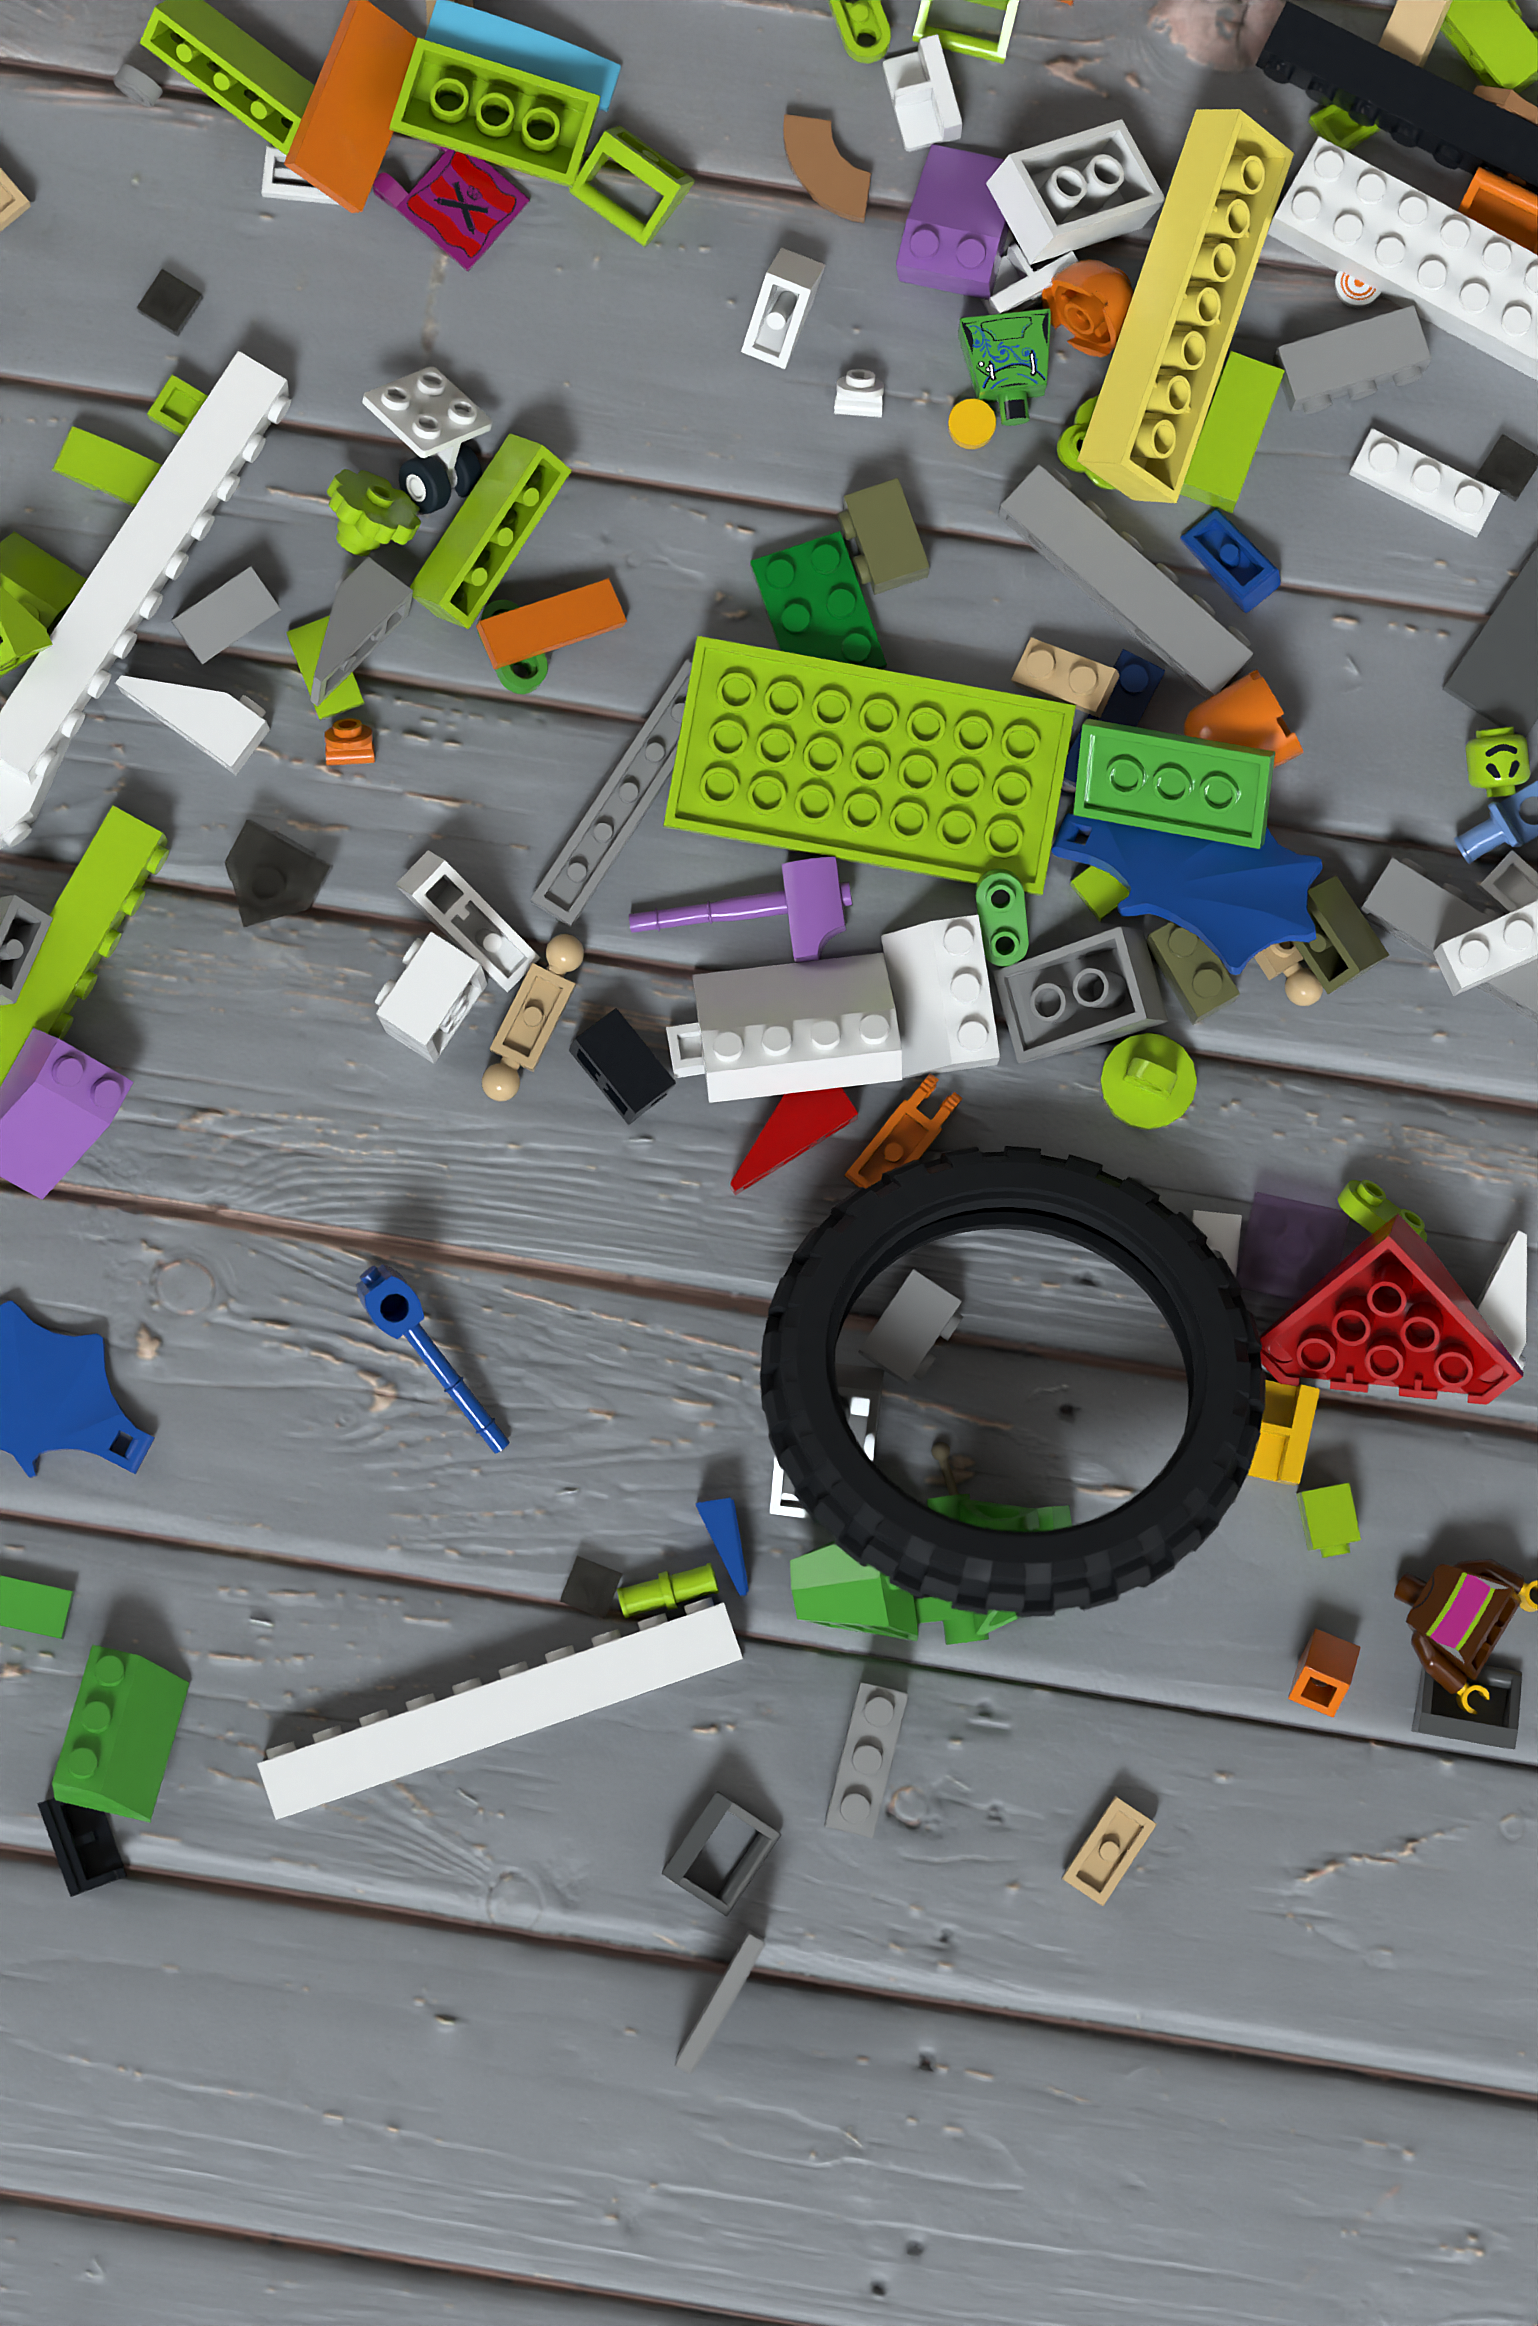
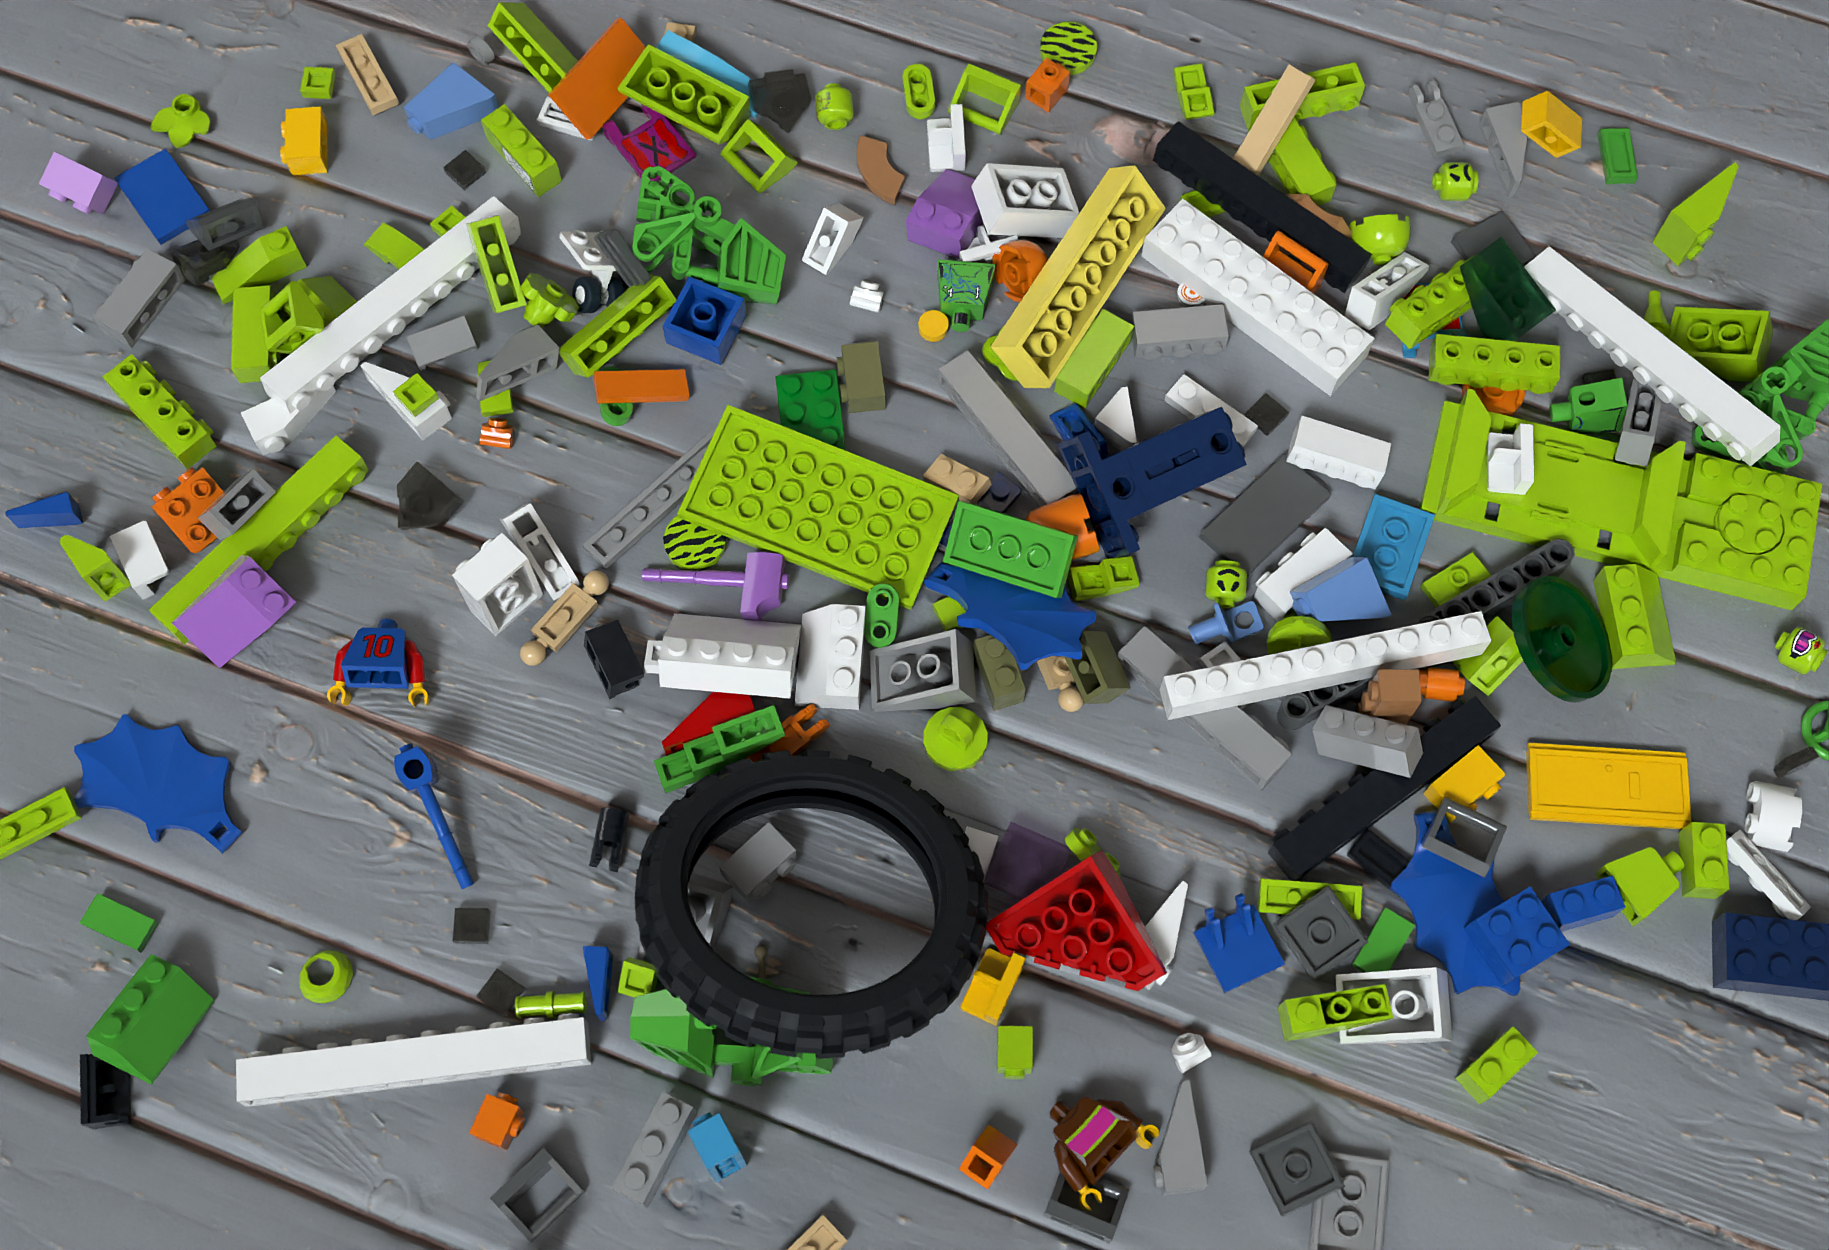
camera: 15 degrees right, 15 degrees down
none -> lime piece [299,950,353,1003]
none -> blue torso [327,618,430,708]
none -> lime plate [393,373,439,418]
none -> medium blue slope [404,62,499,140]
none -> clear smoke tile [452,908,491,944]
none -> lime brick [466,215,526,313]
none -> orange brick [469,1092,525,1151]
none -> lime brick [481,104,562,198]
none -> black hinge [589,807,629,873]
none -> dark grey tile [593,229,651,287]
none -> lime plate [618,957,658,998]
none -> bright green piece [632,166,786,305]
none -> bright green slope [654,705,785,794]
none -> blue brick [662,277,747,365]
none -> lime tile [663,516,727,571]
none -> dark azure brick [687,1112,747,1183]
none -> clear smoke plate [748,69,812,134]
none -> lime head [815,83,854,130]
none -> dark blue brick [1057,407,1247,559]
none -> lime slope [1067,556,1140,602]
none -> white slope [1094,387,1137,450]

